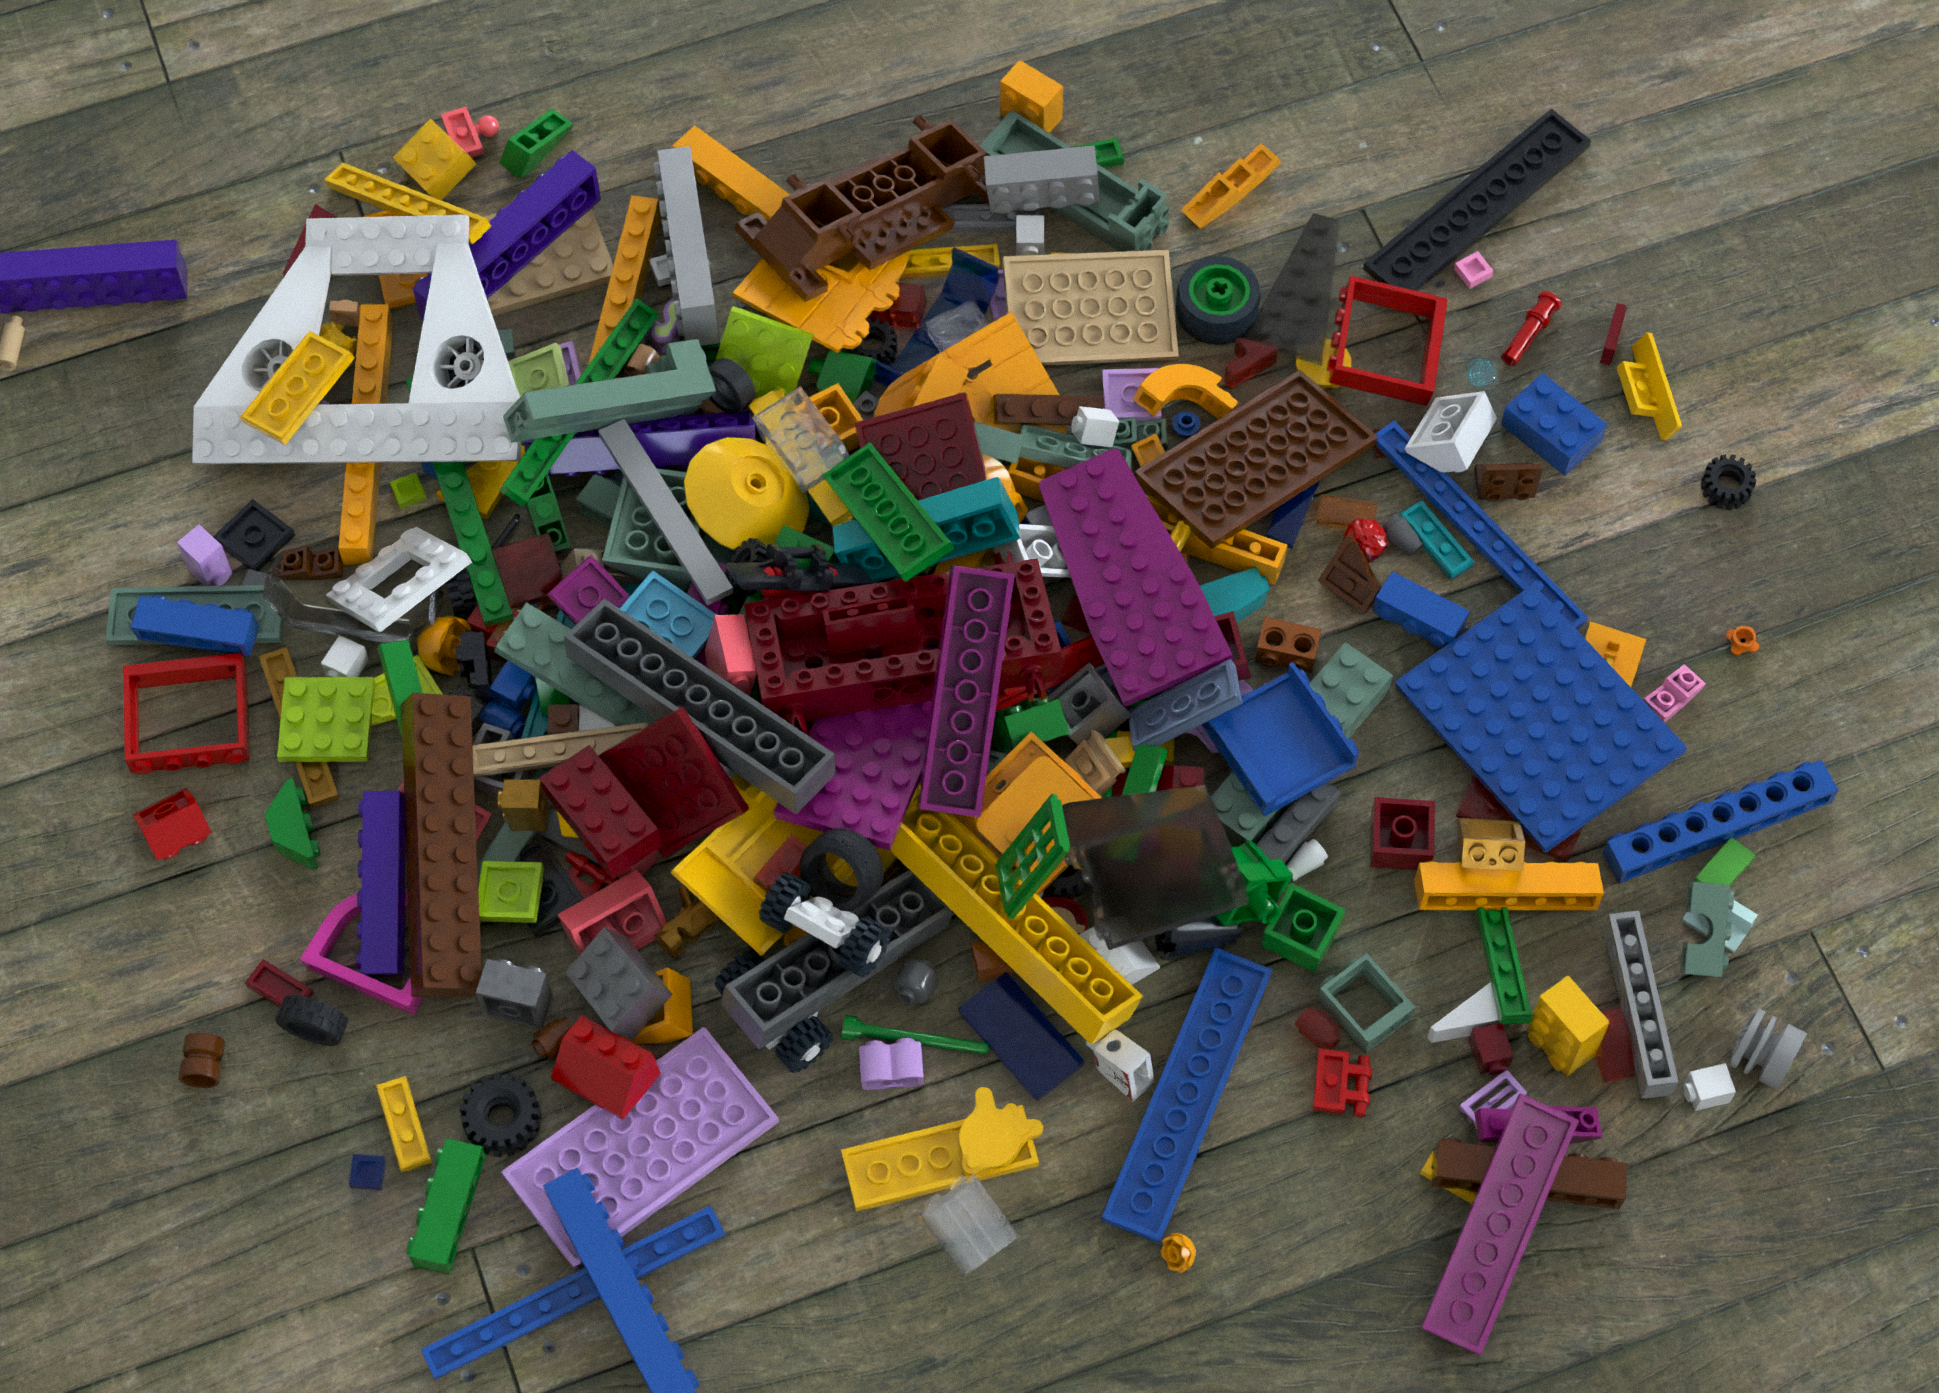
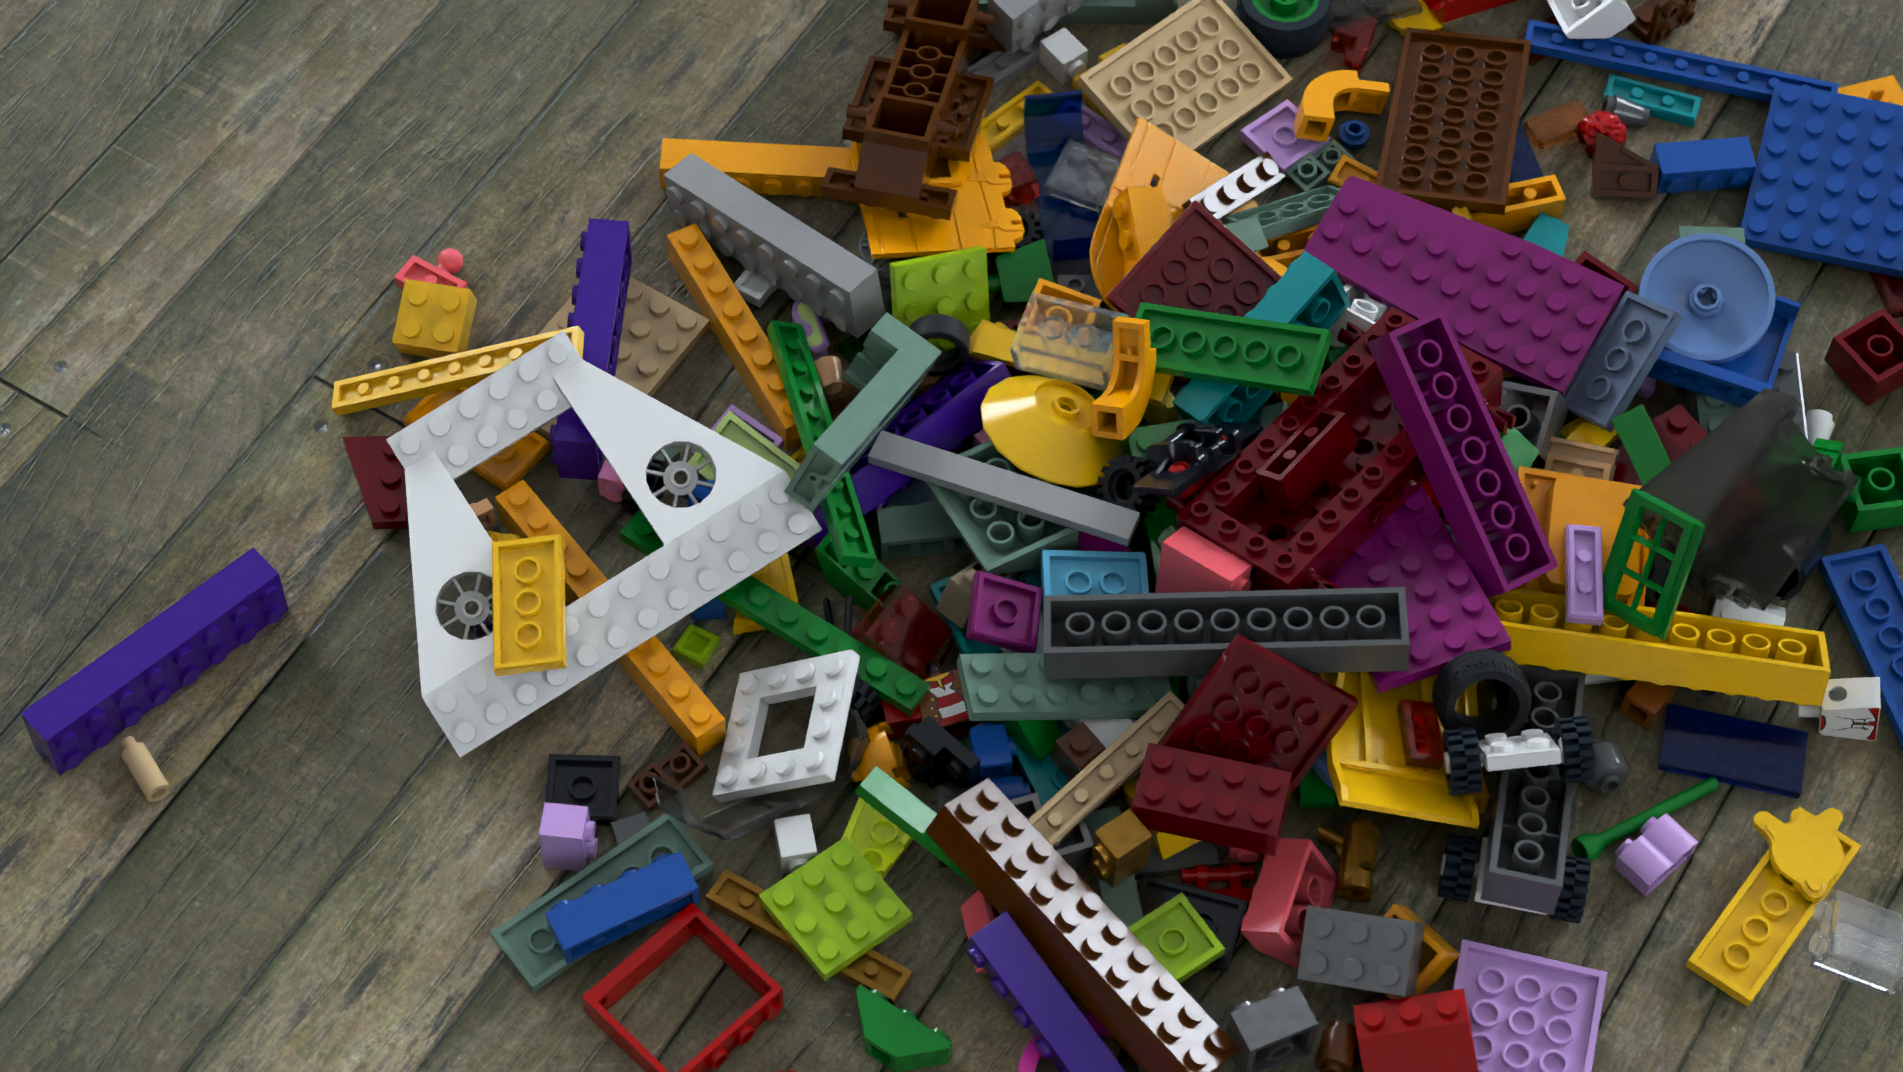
camera: 40 degrees left, 5 degrees down
green slope [499,109,574,179] -> none
white brick [1071,406,1119,447] -> none
dark orange brick [1255,617,1322,673] -> none
none -> light orange arch [1091,316,1156,440]
none -> lavender tile [1564,524,1604,626]
none -> medium blue dish [1638,233,1776,364]

